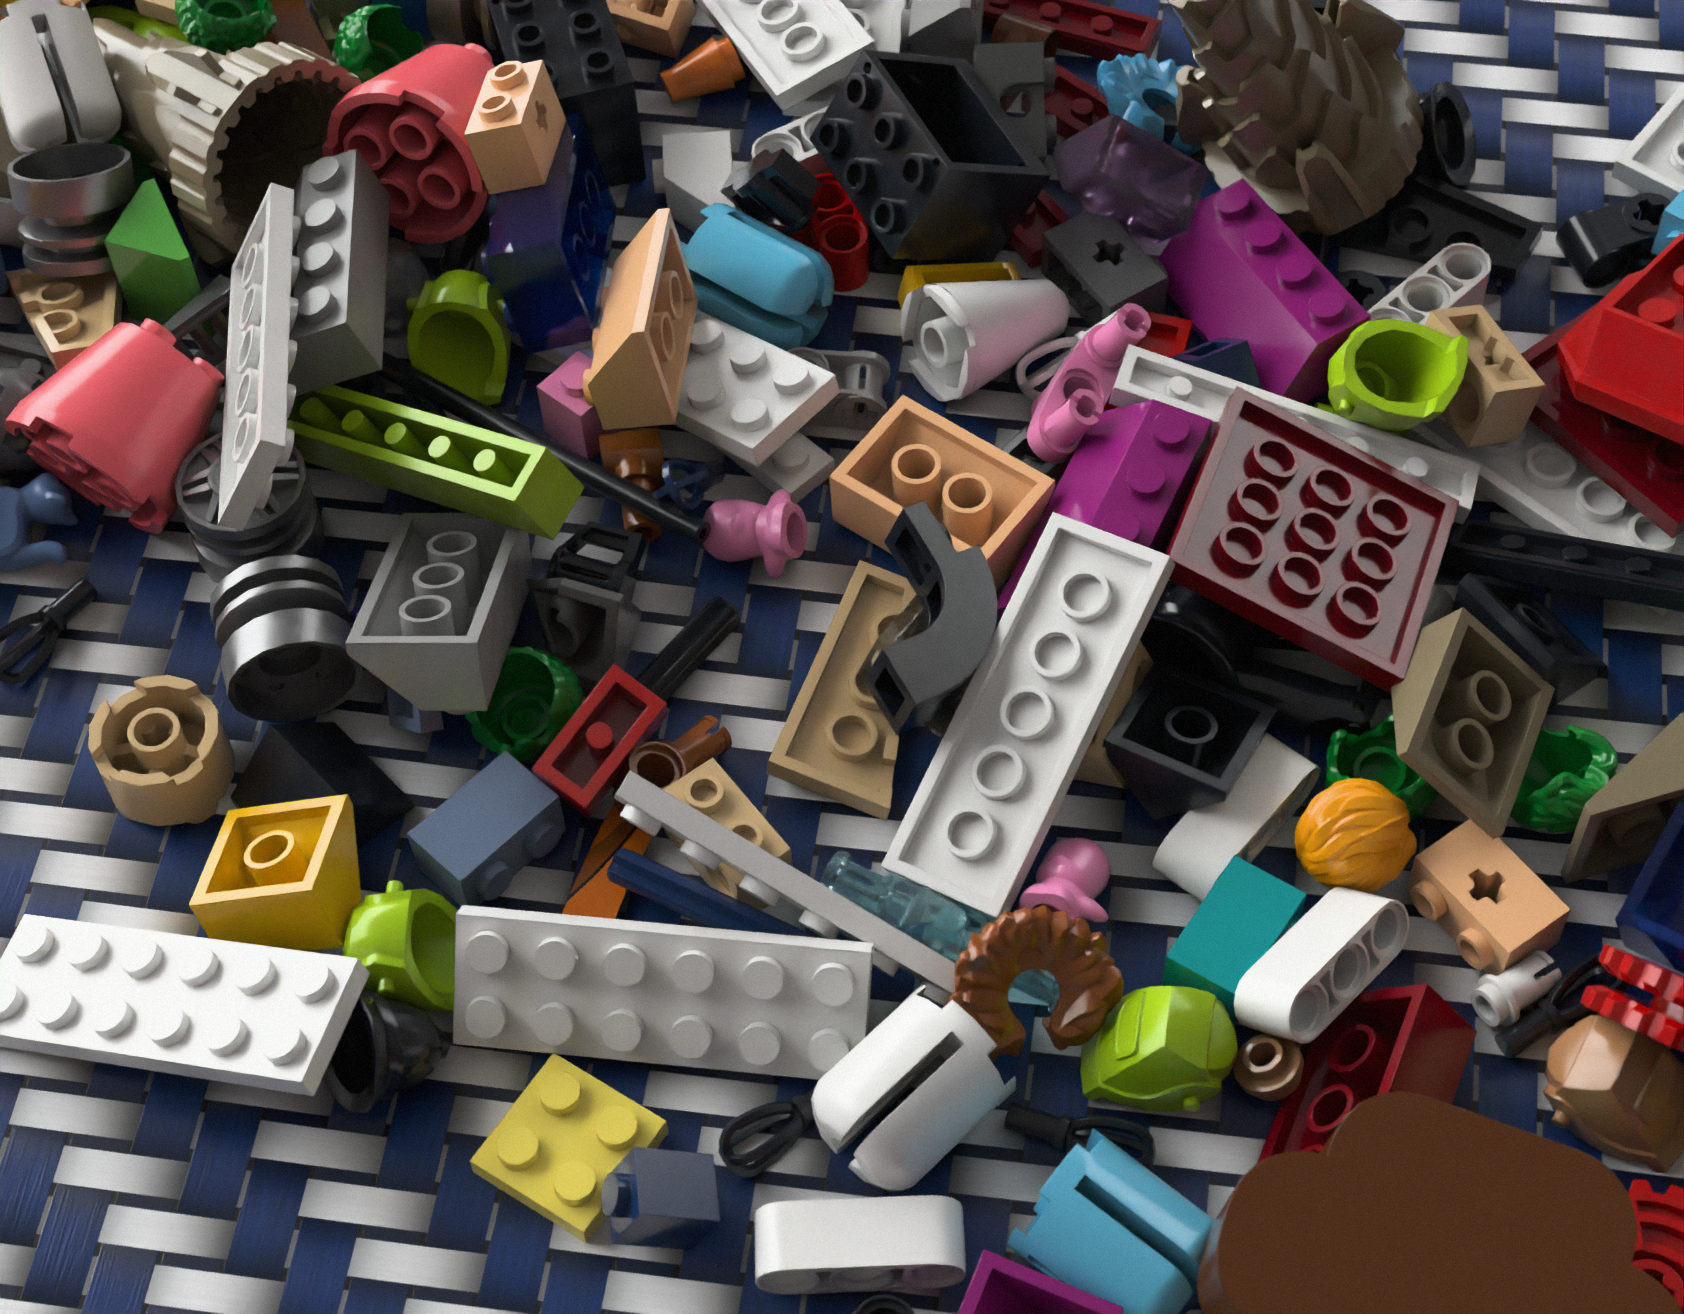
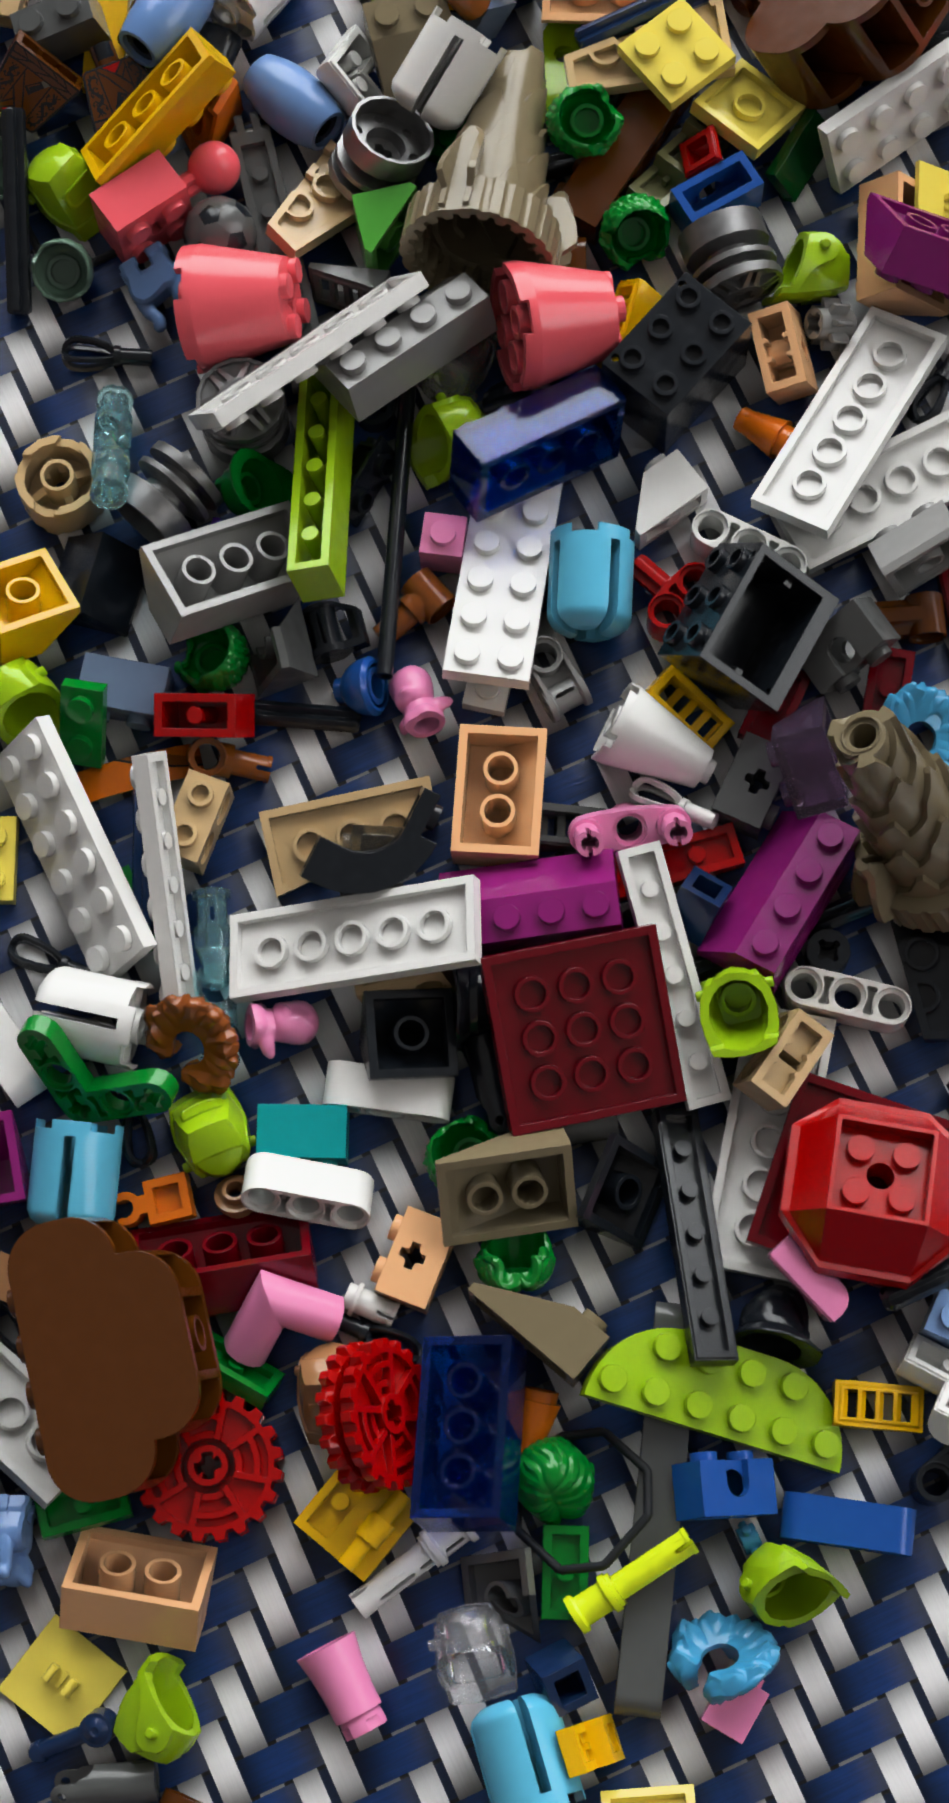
camera: 60 degrees right, 20 degrees up
light nougat brick [464,60,566,195] -> none
light nougat slope [583,208,698,430] -> none
dark blue piece [652,458,725,512] -> none
black piece [720,148,821,236] -> none
light orange hair [1295,778,1417,893] -> none
none -> green beam [17,1015,179,1123]
none -> green plate [59,678,108,769]
none -> clear light blue piece [90,384,134,510]
none -> orange plate [117,1171,197,1228]
none -> green piece [214,448,293,516]
none -> bright pink brick [224,1269,344,1367]
none -> blue brick [333,656,389,716]

